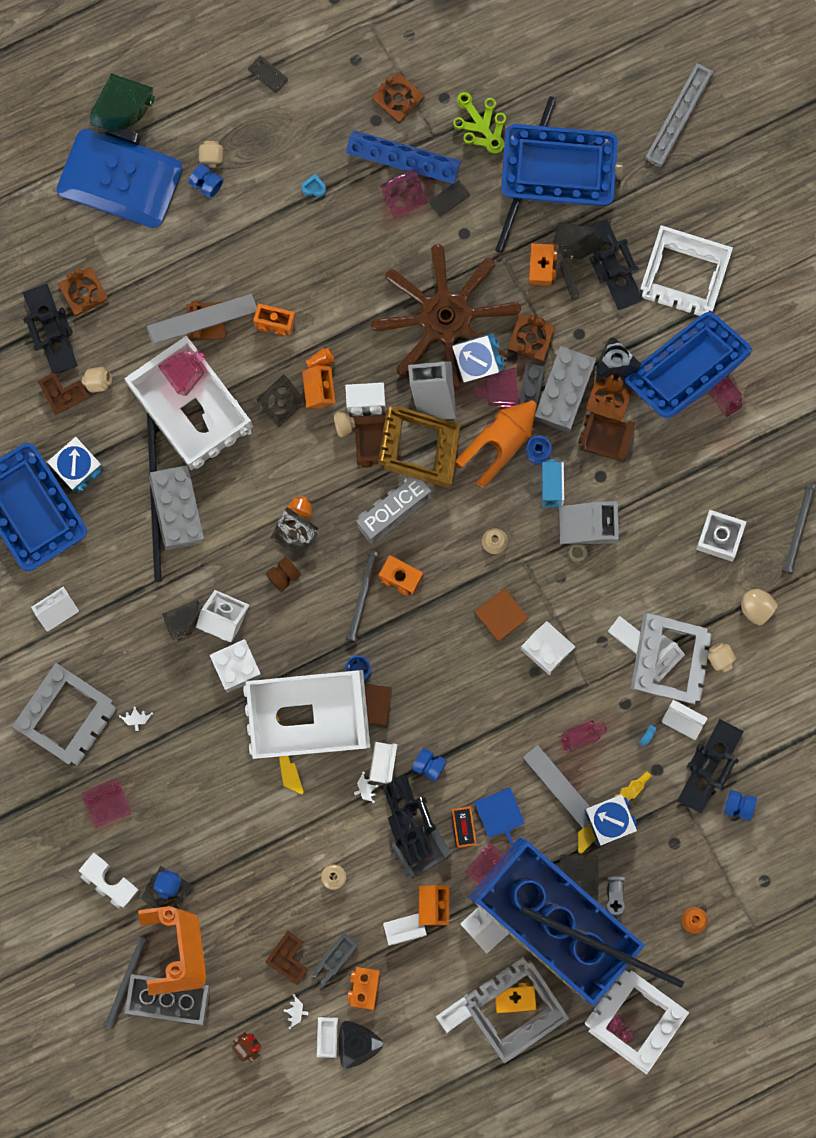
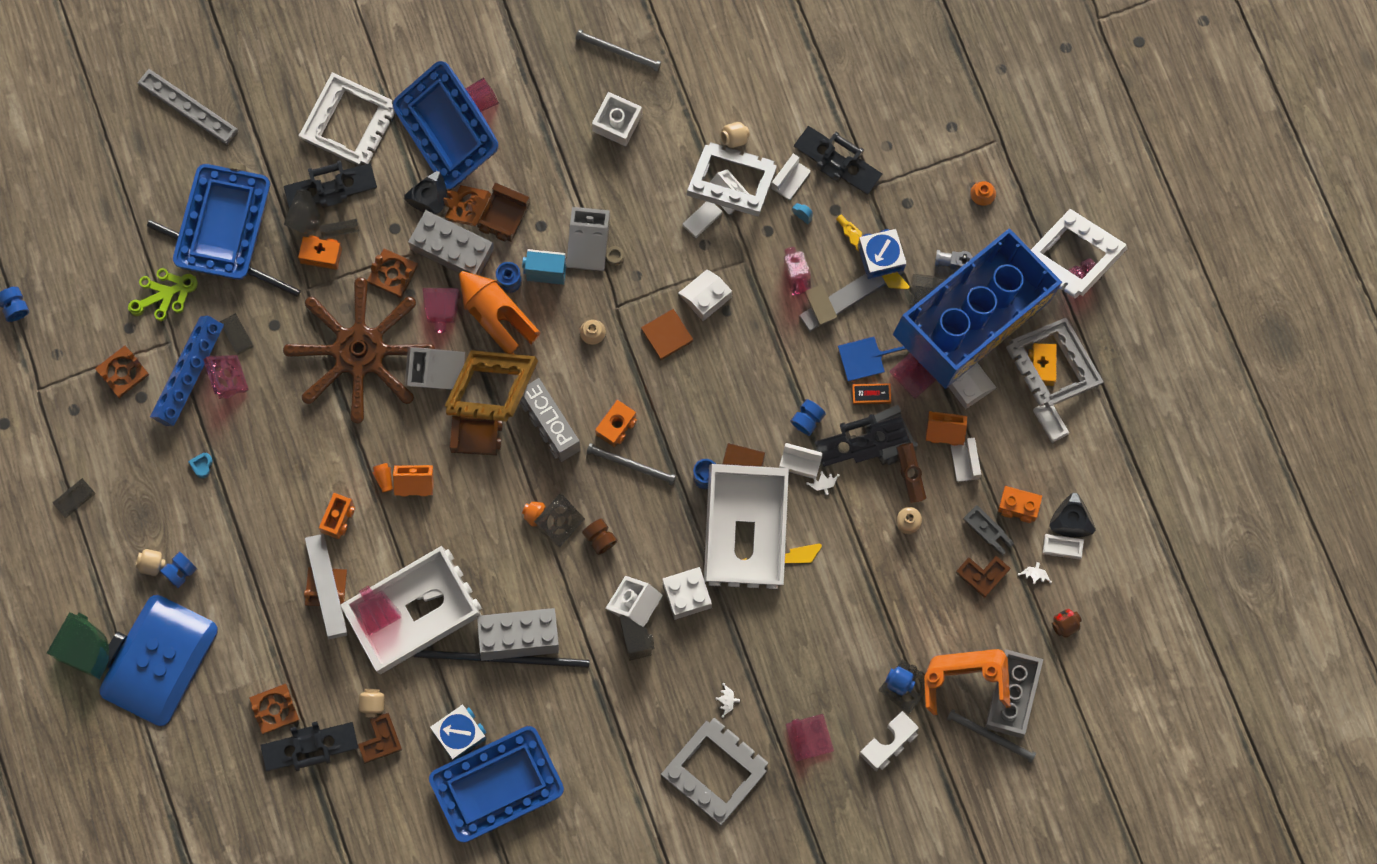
camera: 90 degrees left, 5 degrees down
white panel [31,586,79,631] -> none
clear smoke piece [256,374,306,427] -> none
tan cone [334,412,355,438] -> none
white brick [345,382,386,418] -> none
piece [452,333,505,382] -> none
dark grey hinge [519,363,545,405] -> none
black piece [520,906,684,988] -> none
blue wheel [724,790,757,822] -> none
tan piece [741,589,778,626] -> none
none -> dark tan tile [805,284,838,326]
none -> reddish brown piece [896,443,927,503]

